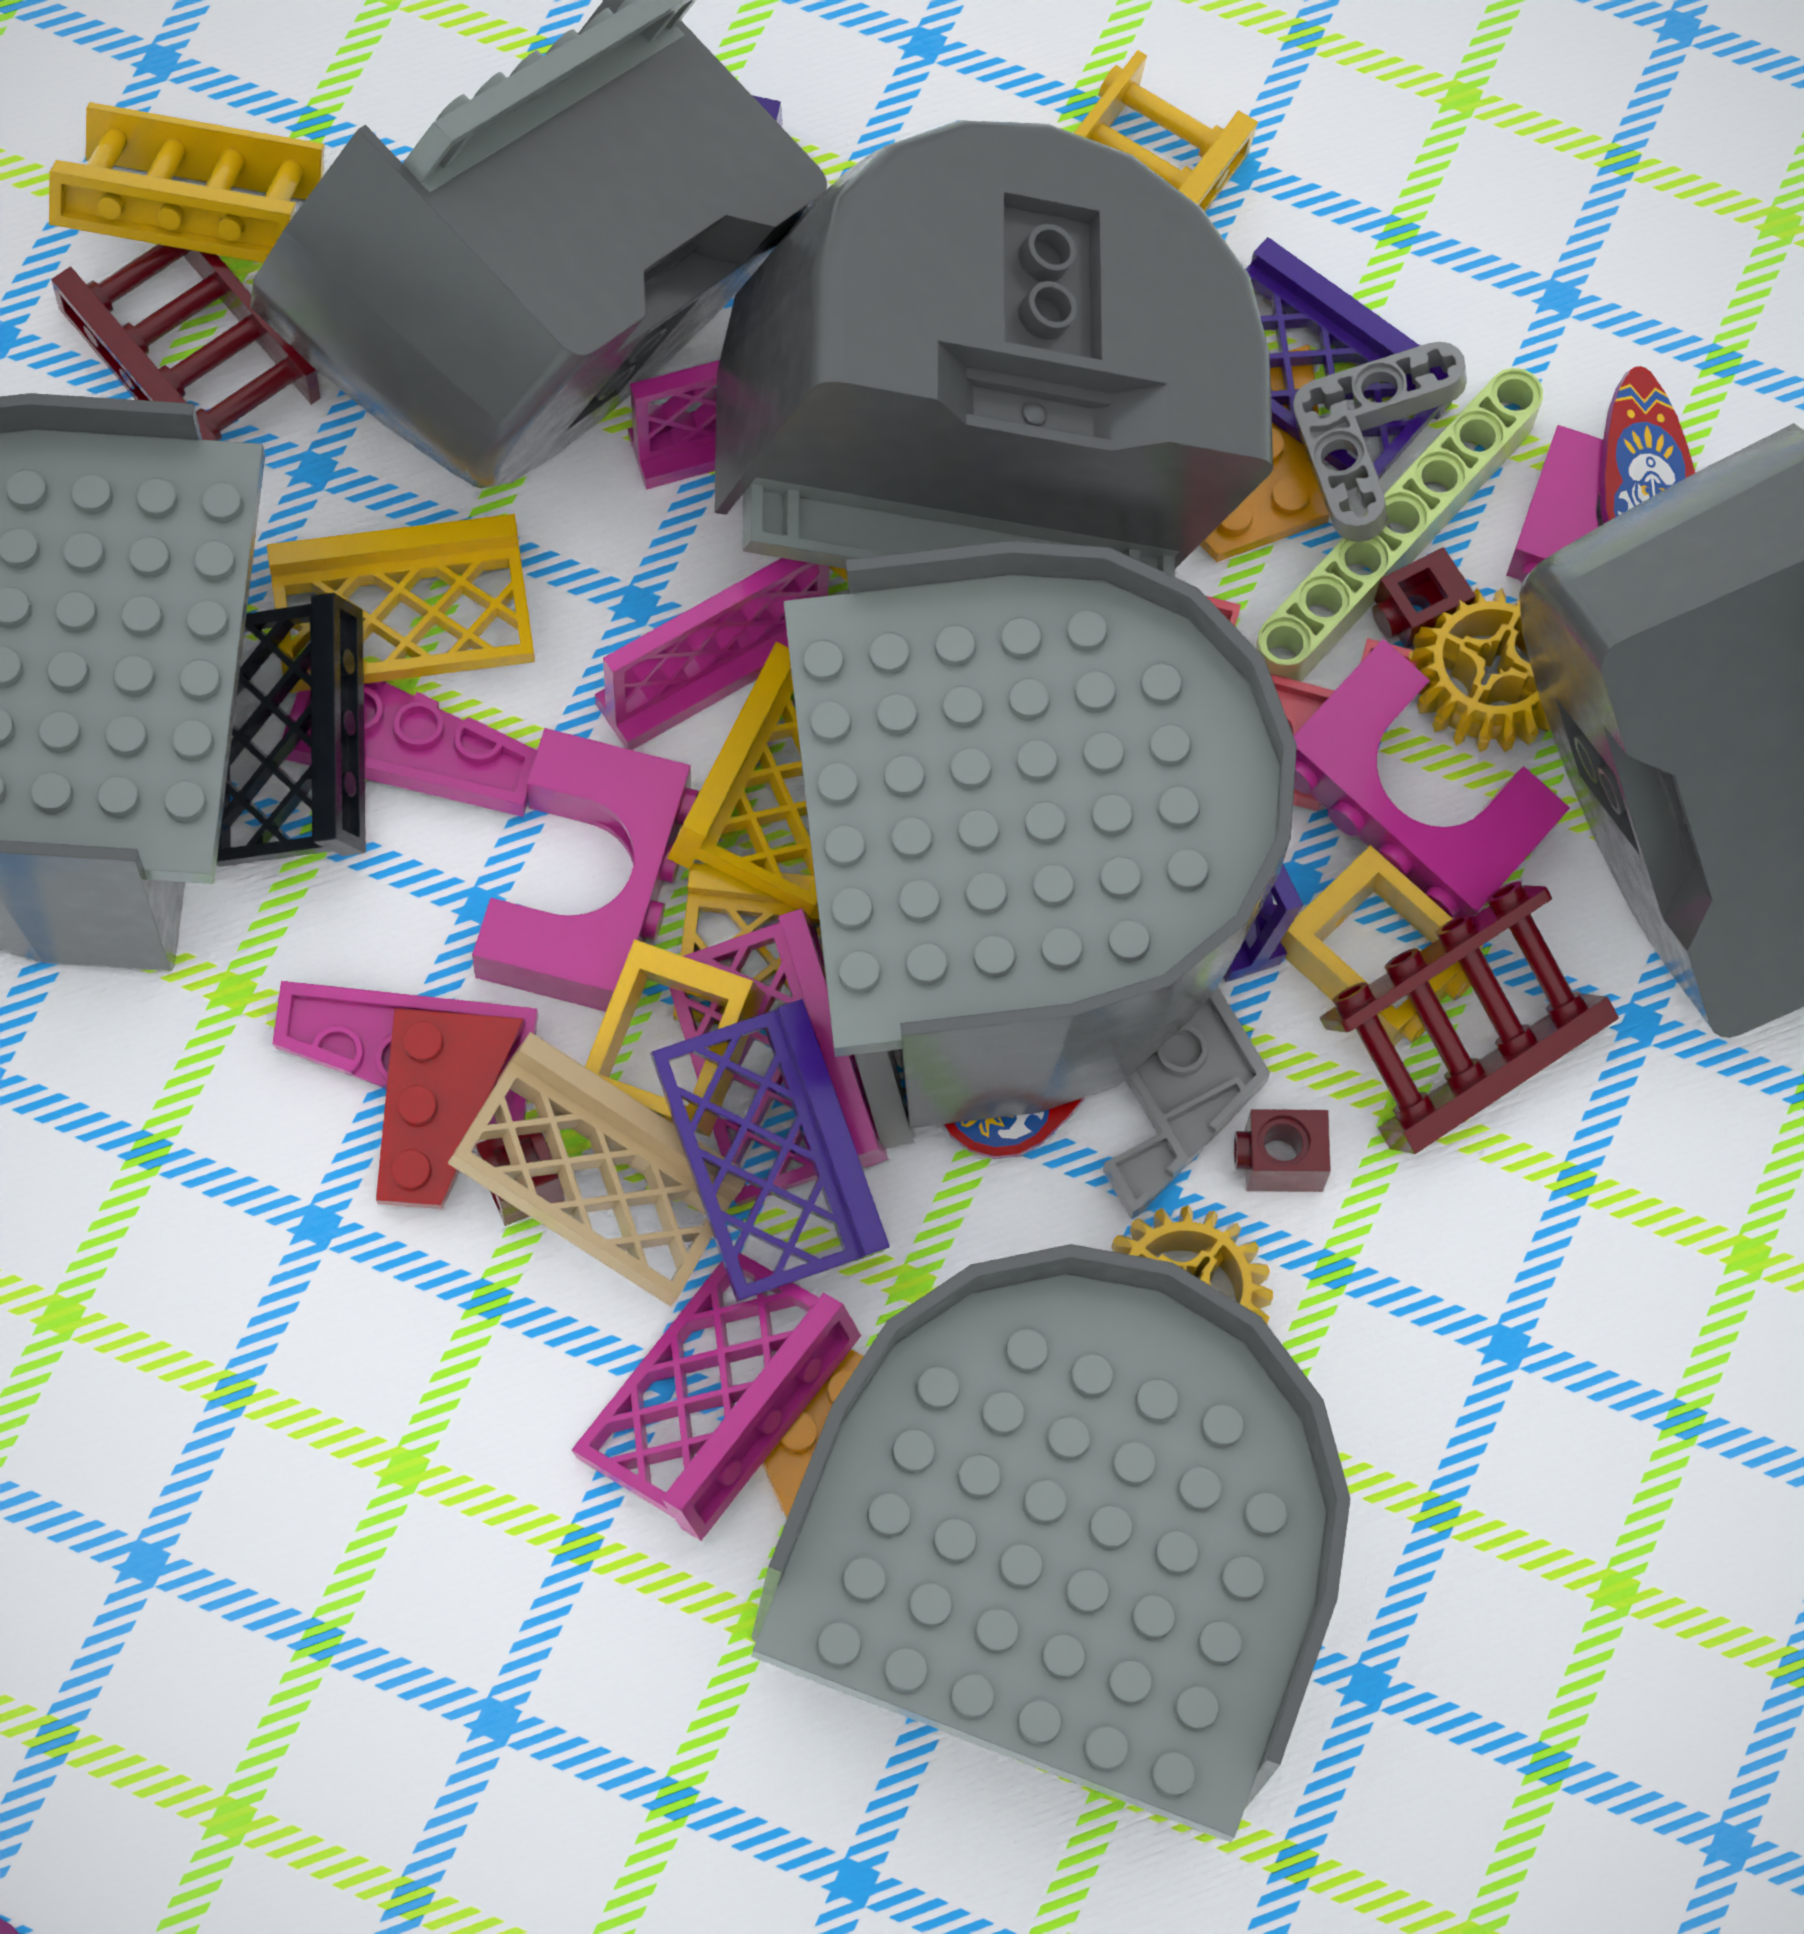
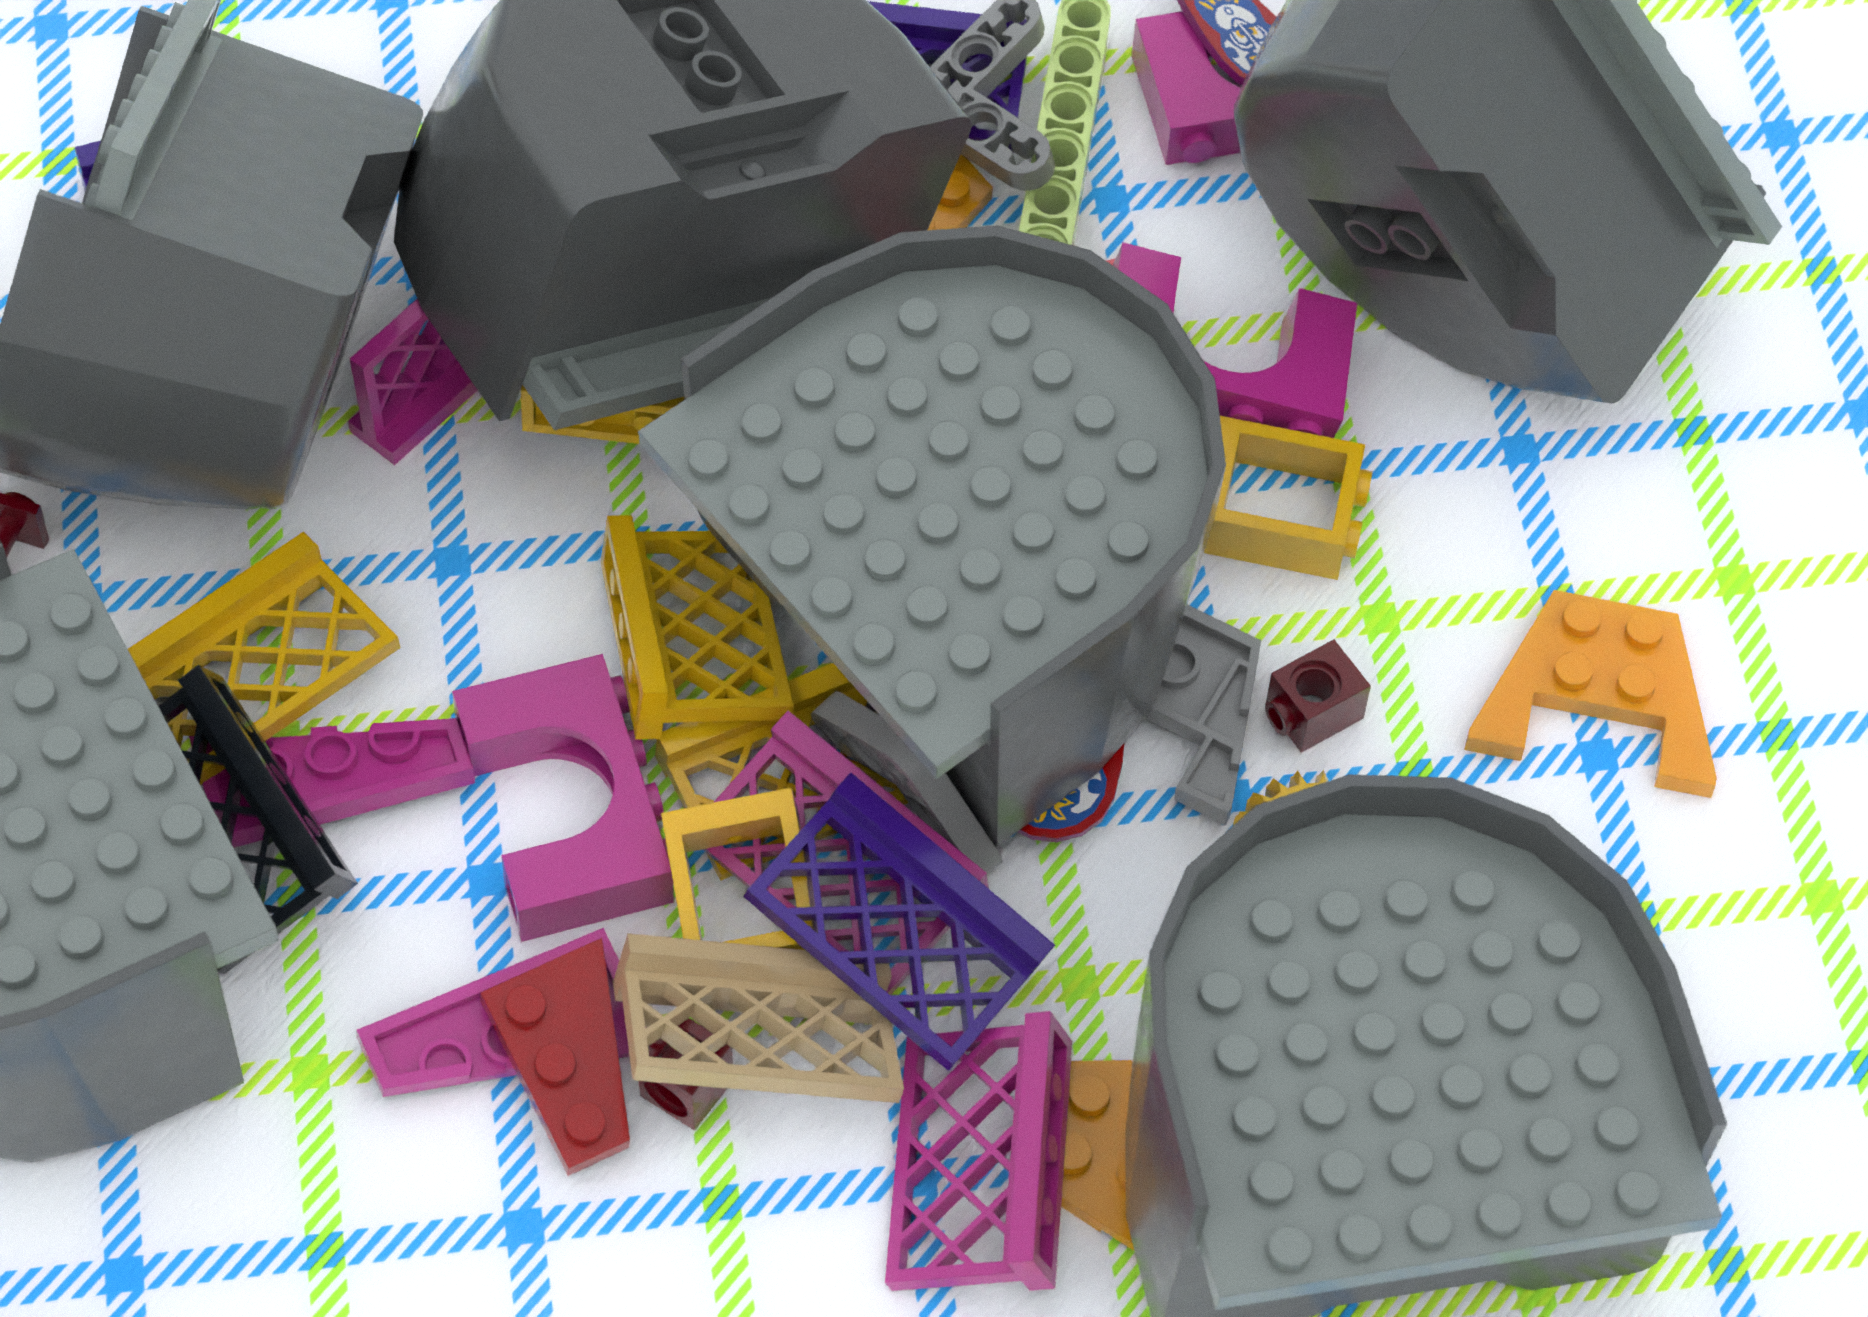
camera: 30 degrees left, 10 degrees down
dark pink fence [595,558,829,750] -> none
dark red fence [1319,881,1619,1154] -> none
dark red brick [1372,547,1476,648] -> none
yellow gear [1408,588,1551,753] -> none
none -> light orange wing [1464,590,1717,798]

